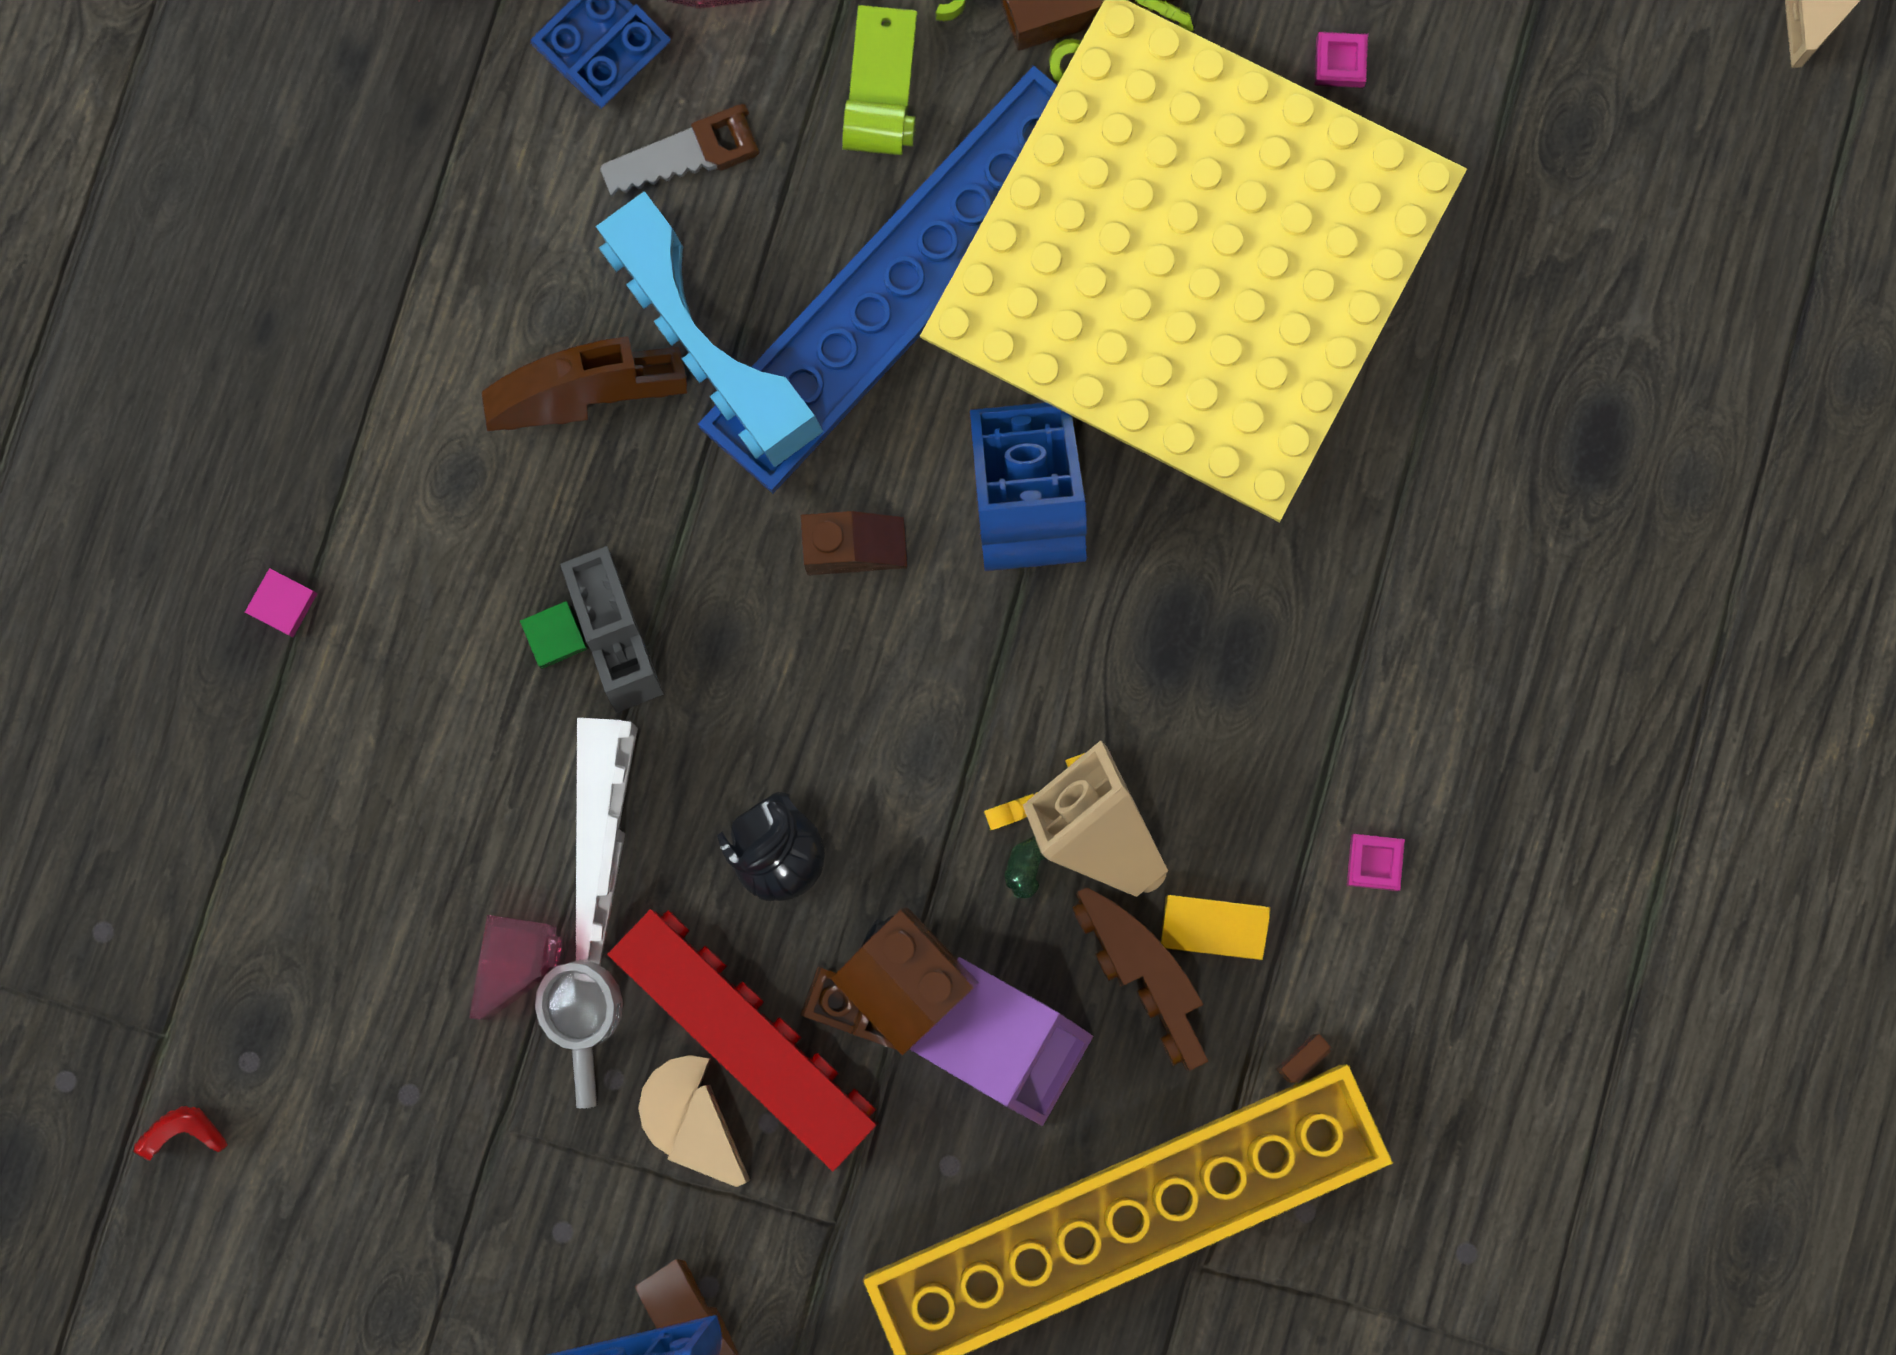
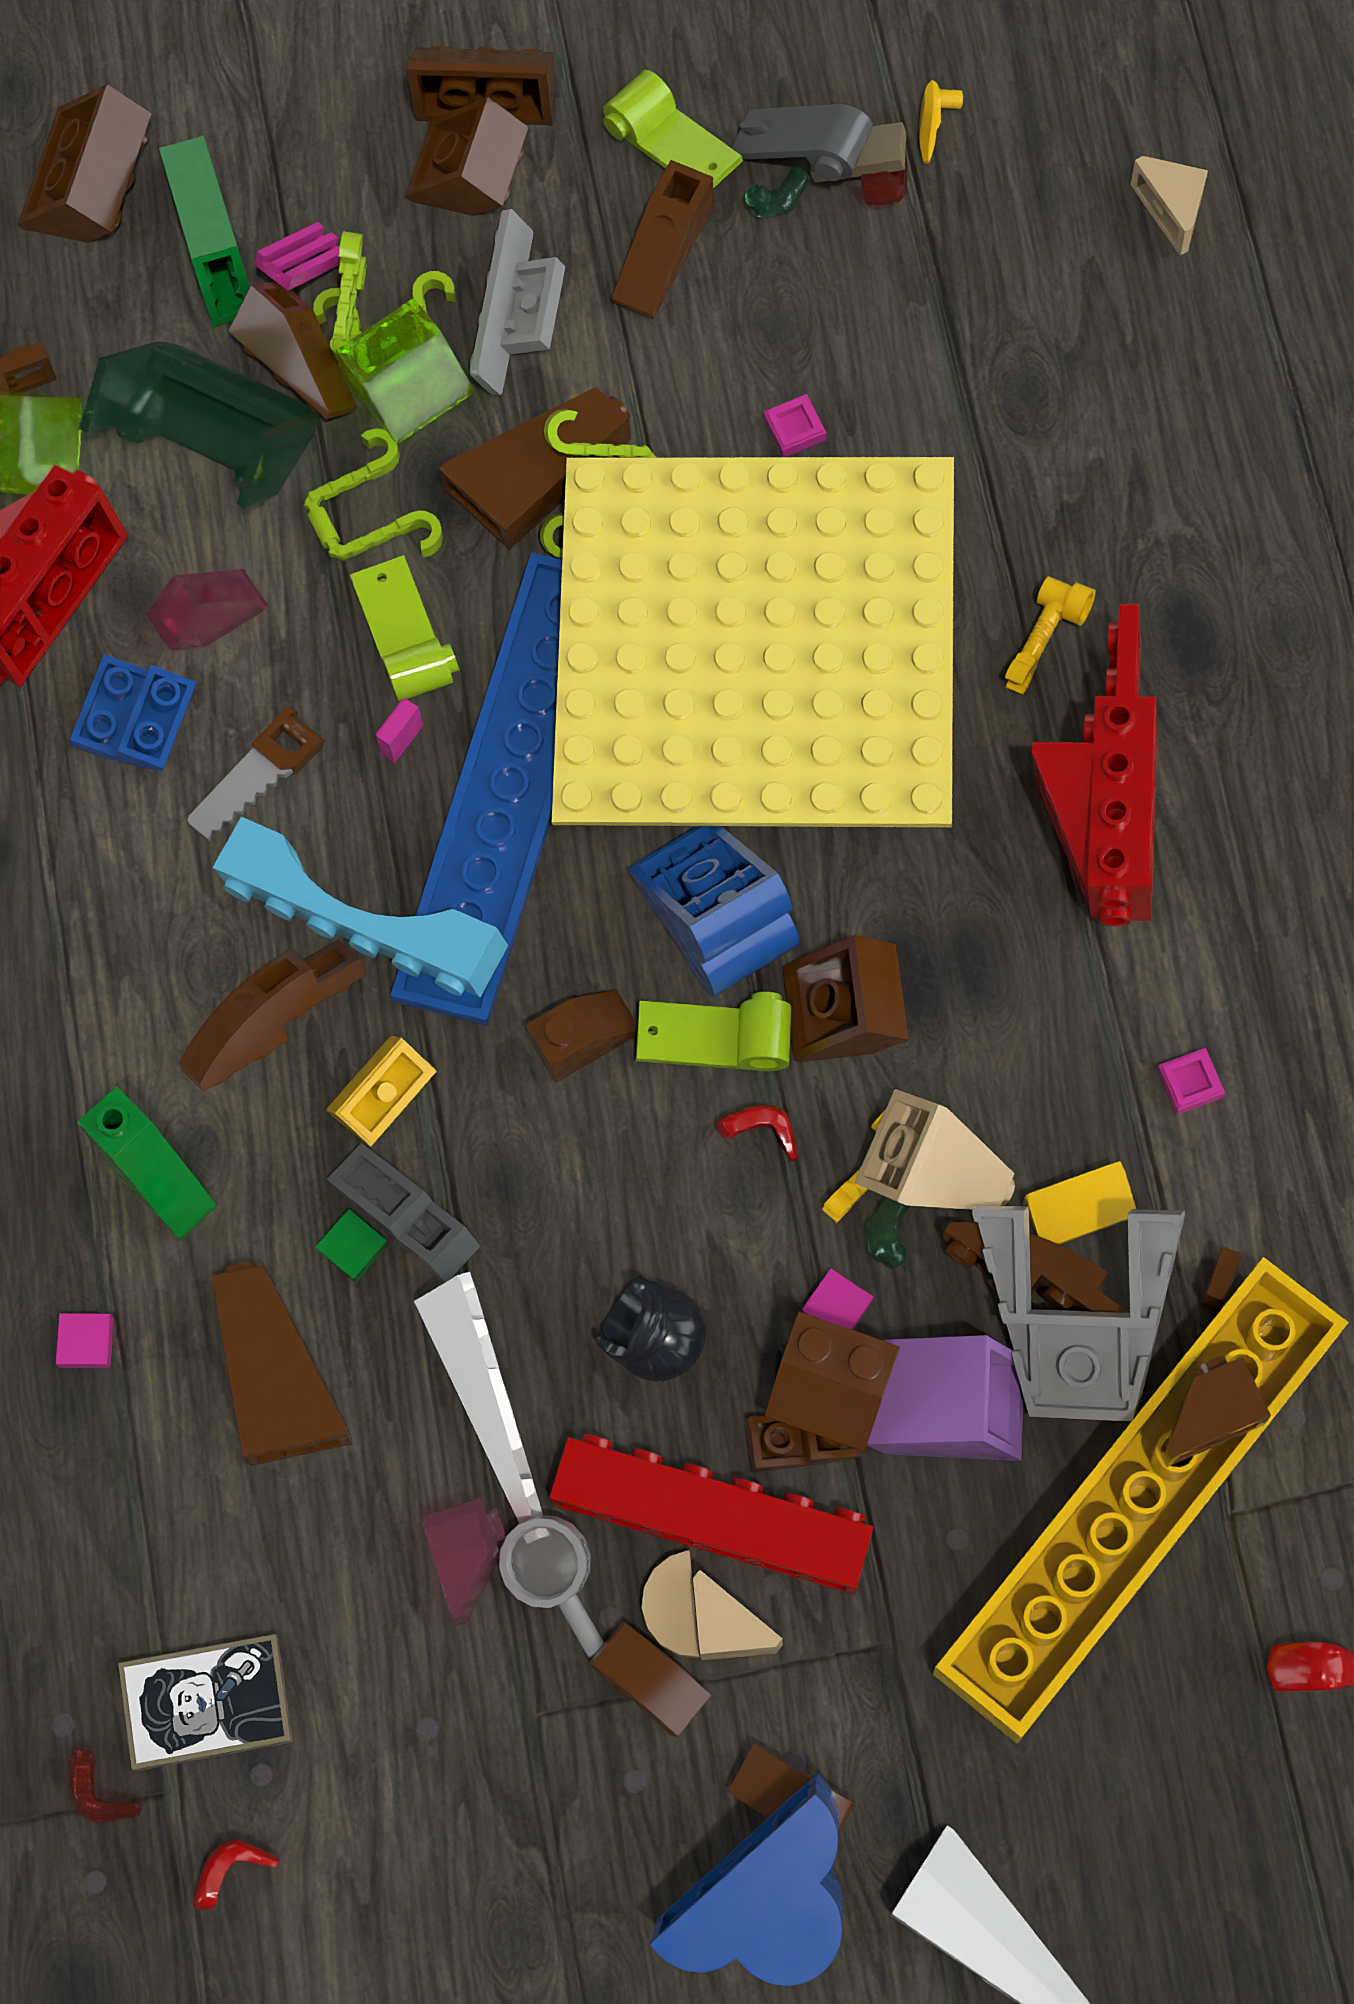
camera: 25 degrees left, 10 degrees down
none -> clear red hair [69,1748,142,1824]
none -> green slope [77,1086,218,1241]
none -> tile [118,1634,293,1772]
none -> reddish brown slope [212,1262,353,1466]
none -> yellow slope [326,1036,436,1146]
none -> dark pink tile [375,698,424,763]
none -> reddish brown slope [588,1623,711,1737]
none -> lime door [636,992,791,1071]
none -> red hair [716,1104,798,1161]
none -> reddish brown slope [783,935,909,1062]
none -> dark pink tile [802,1269,874,1330]
none -> light grey wing [972,1205,1185,1421]
none -> yellow brick [1005,576,1096,695]
none -> red wedge [1032,604,1158,926]
none -> reddish brown slope [1162,1356,1271,1467]

